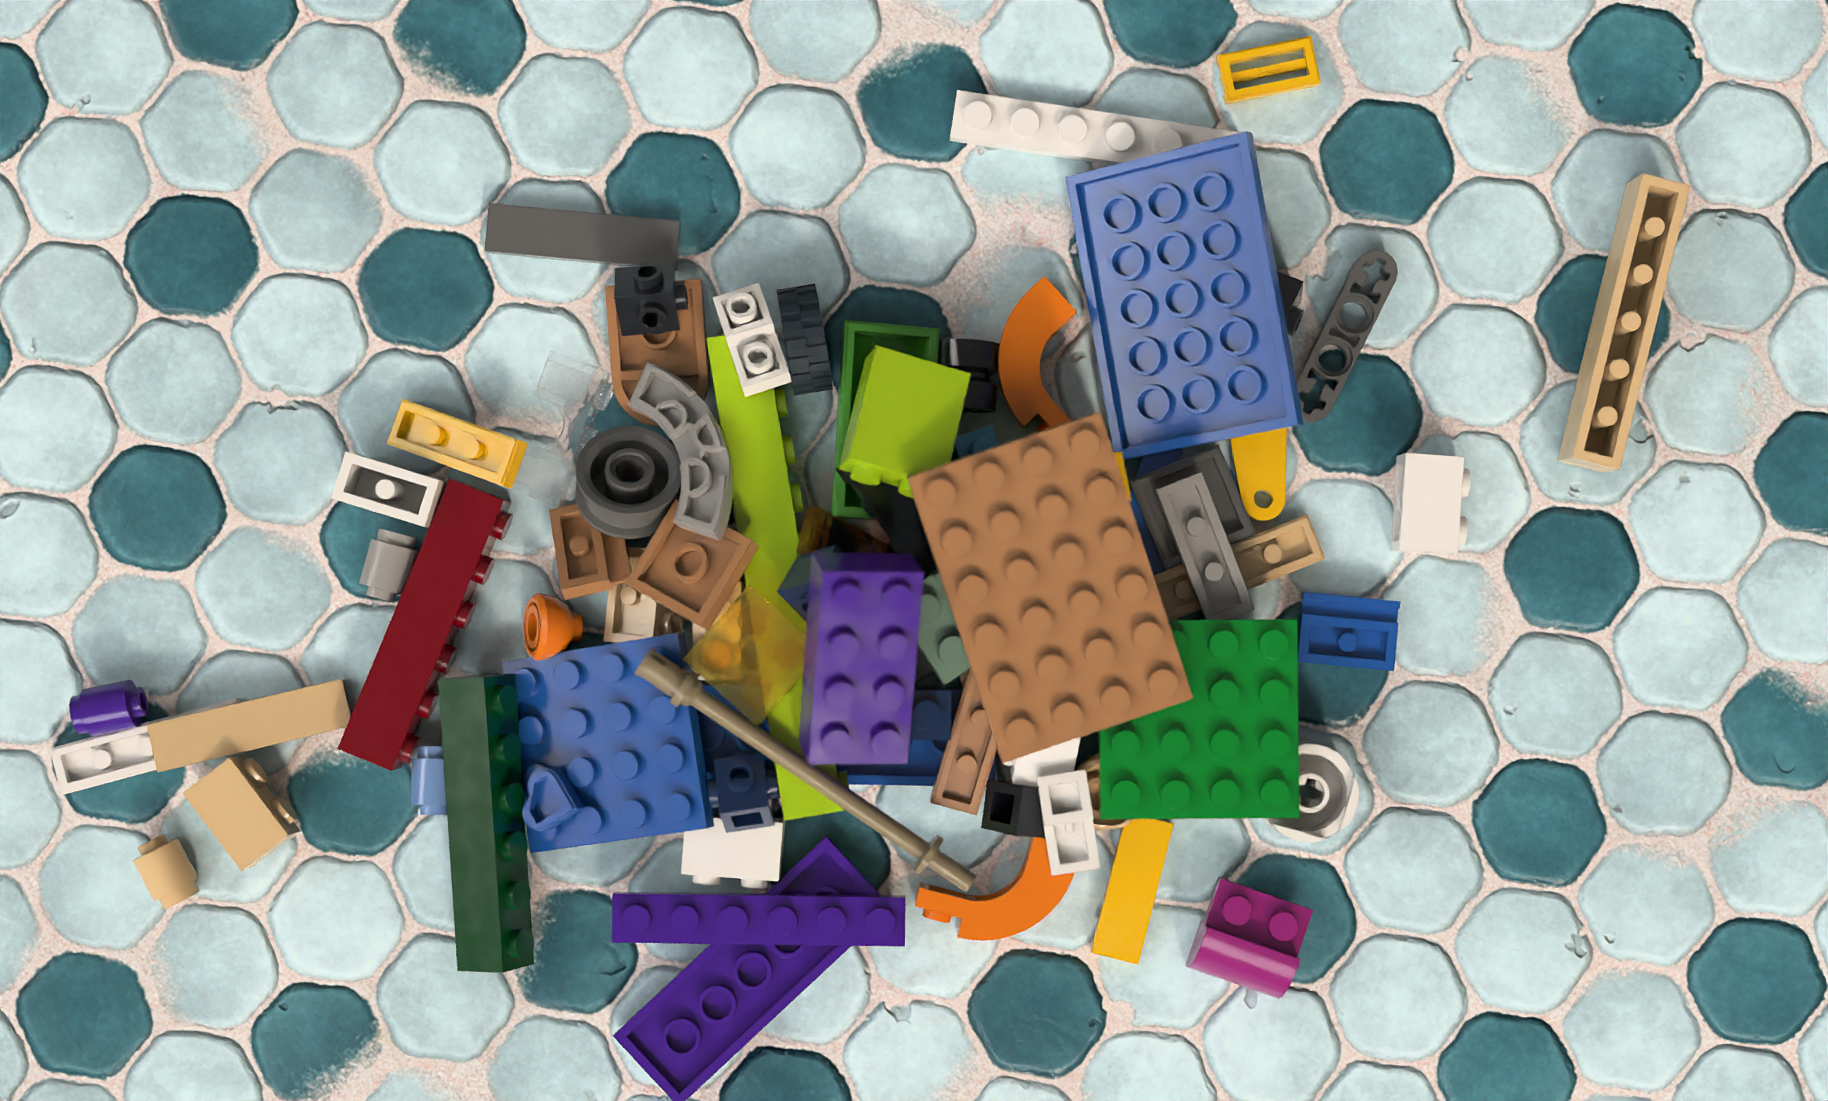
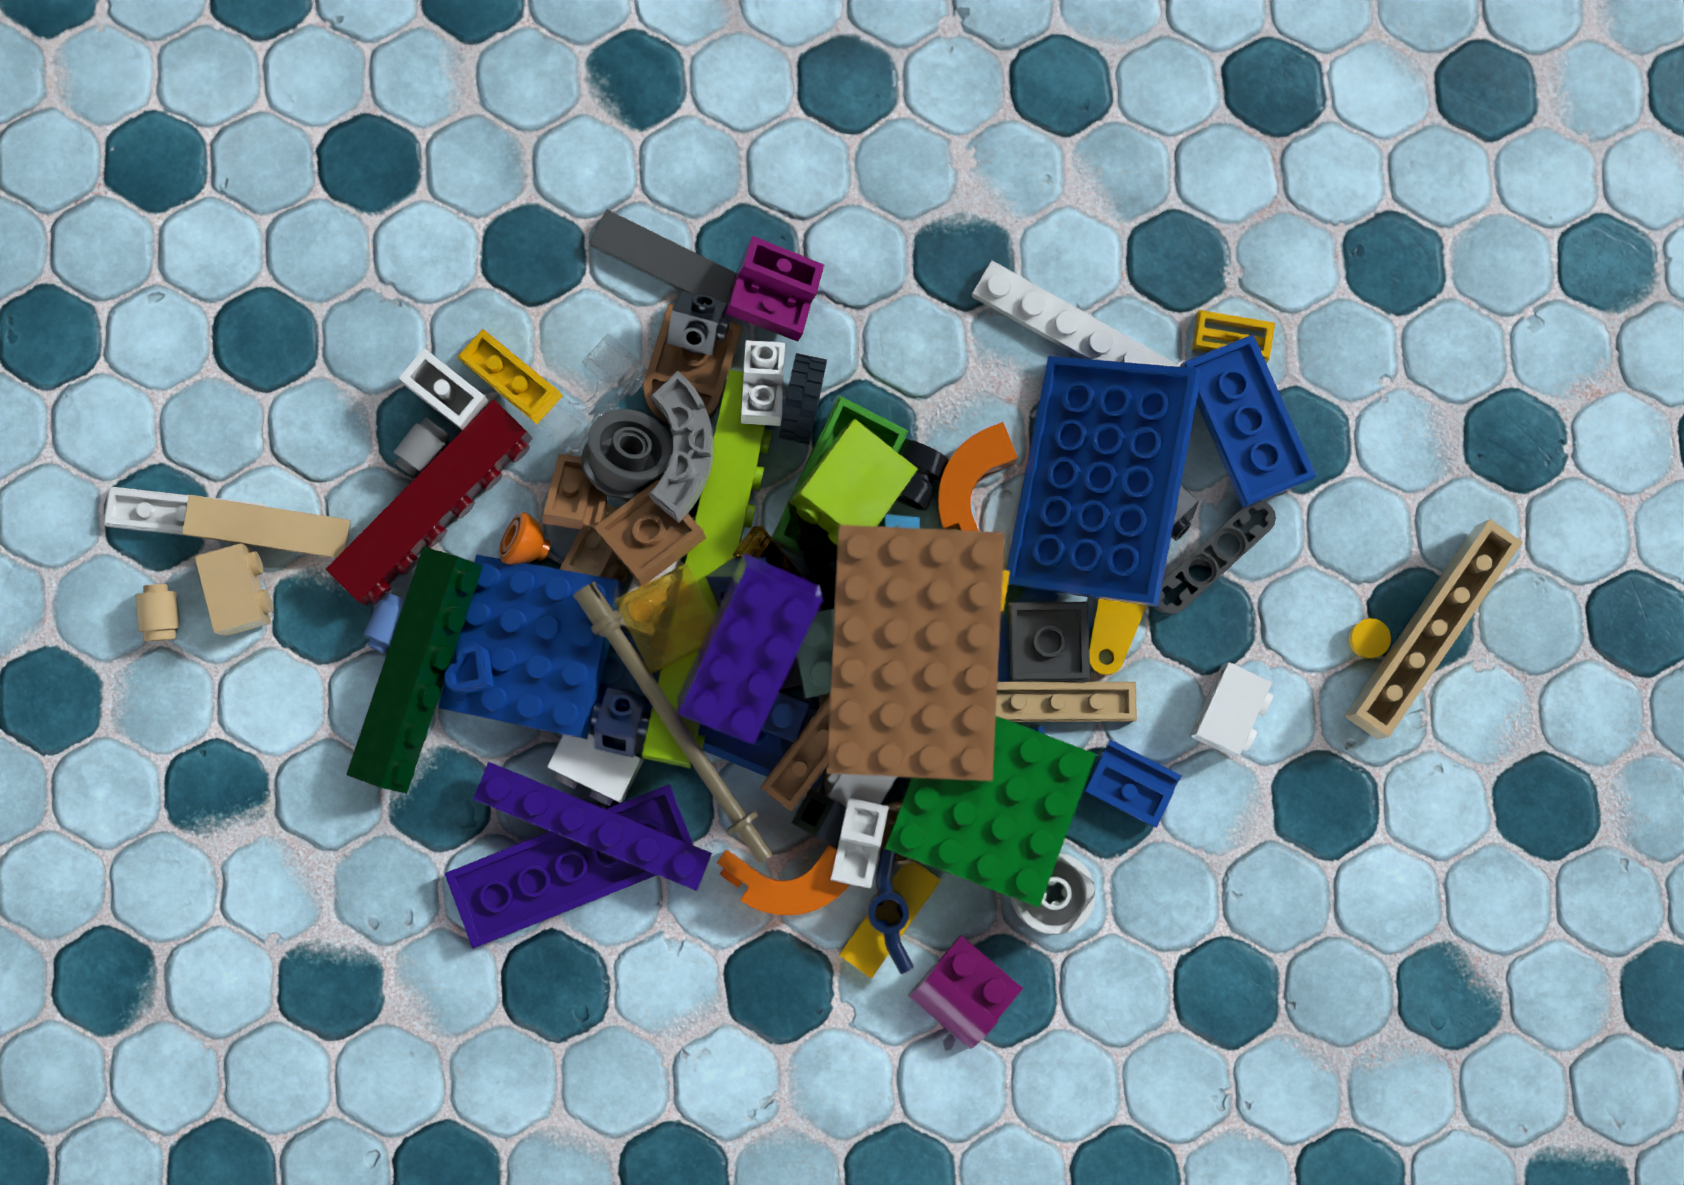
camera: 15 degrees right, 5 degrees down
dark purple brick [69,680,149,736] -> none
light grey plate [1154,472,1255,620] -> none
none -> magenta brick [725,236,825,342]
none -> dark blue piece [868,848,914,974]
none -> blue tile [1180,335,1317,508]
none -> yellow tile [1348,618,1391,659]

